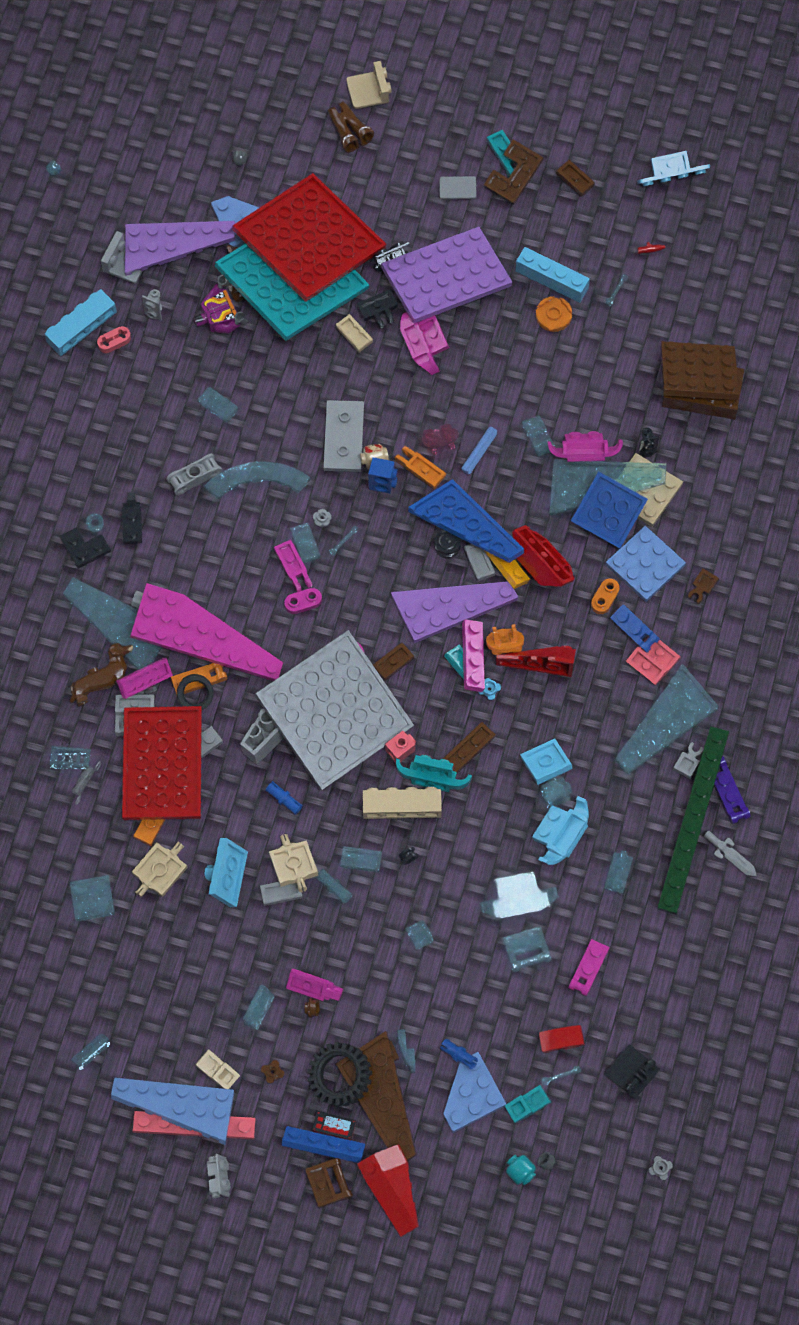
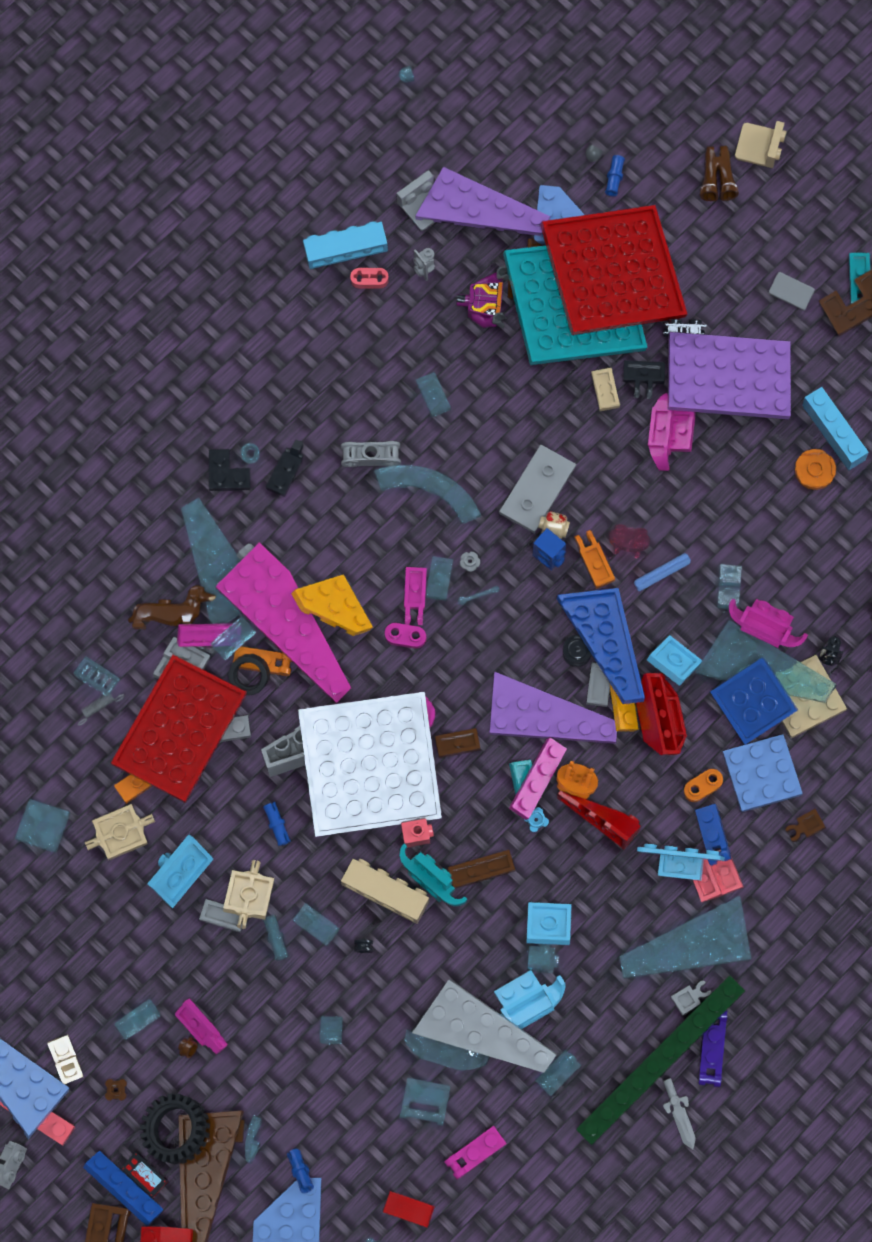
camera: 30 degrees right, 5 degrees up
none -> clear light blue plate [211,616,256,660]
none -> light orange plate [291,574,373,636]
none -> light grey wing [412,979,557,1073]
none -> blue pin [605,155,625,197]
none -> medium azure bracket [637,844,725,881]
none -> medium azure plate [647,635,702,686]

